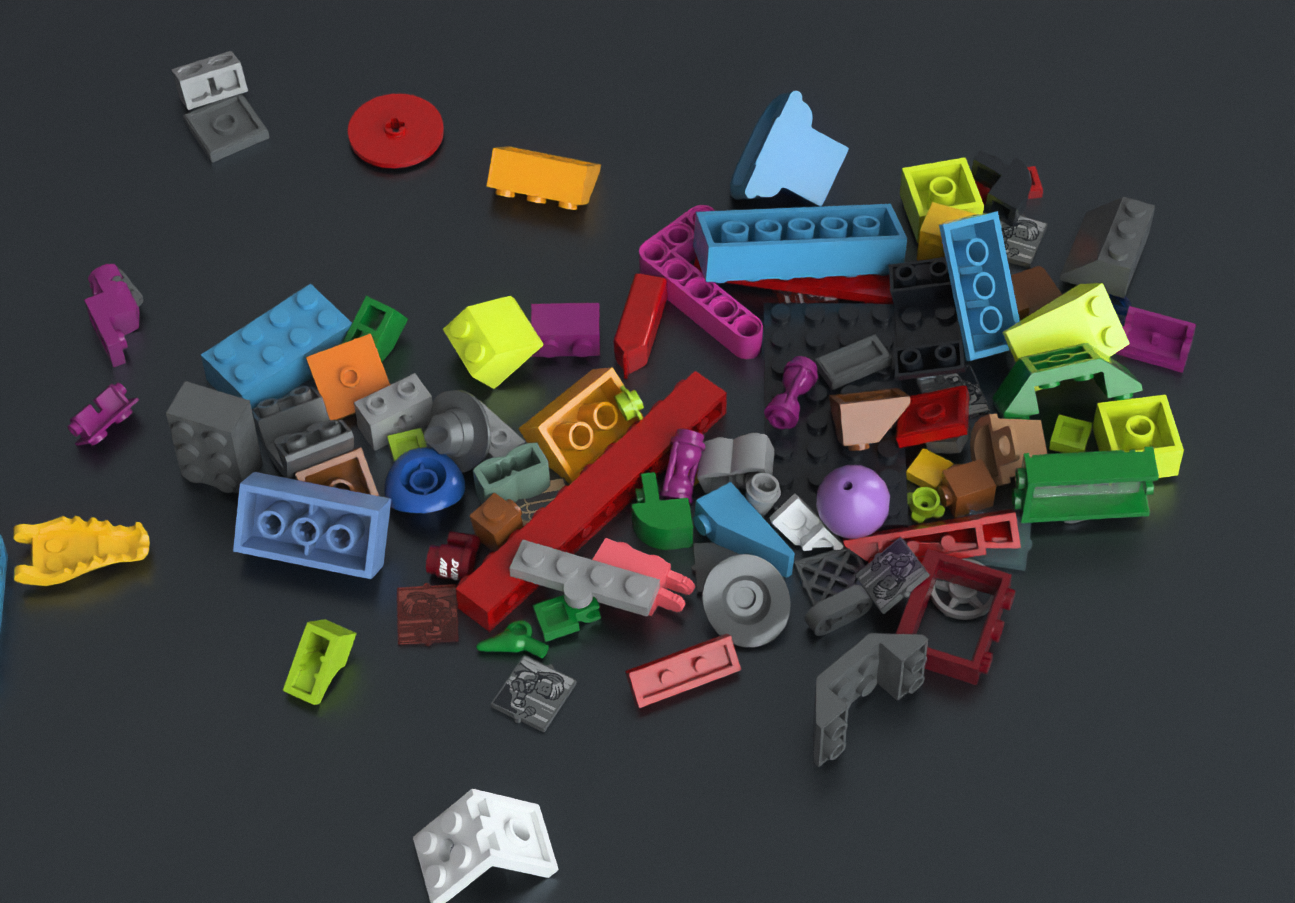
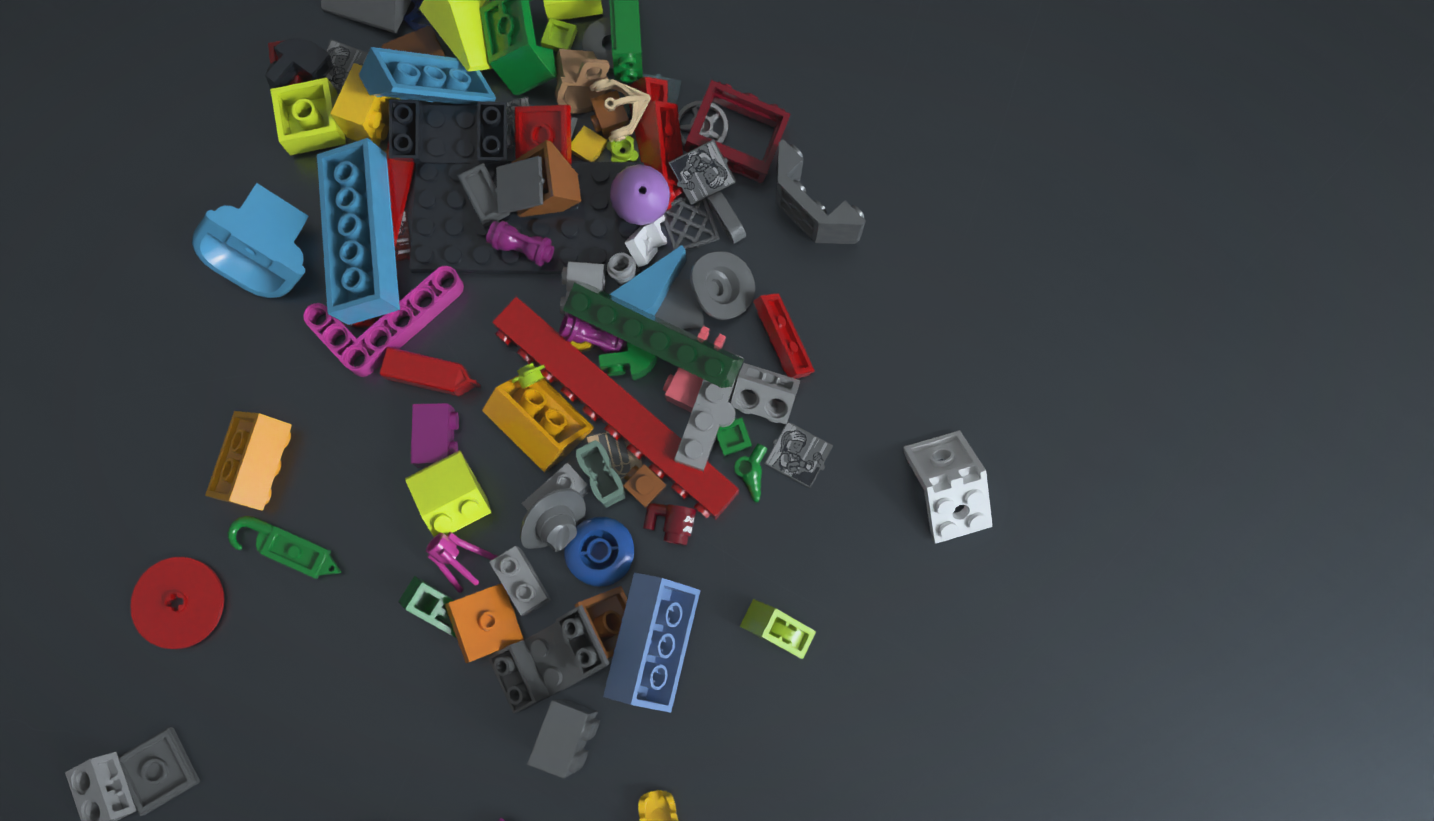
camera: 90 degrees left, 25 degrees up
dark azure brick [201,284,352,409] -> none
lime plate [387,428,427,462] -> none
clear red piece [397,583,459,646] -> none
none -> green plate [227,516,341,579]
none -> dark pink plant [426,532,498,593]
none -> dark grey piece [495,156,545,215]
none -> dark green brick [563,282,744,388]
none -> tan helmet [589,79,651,142]
none -> light grey brick [730,363,800,424]

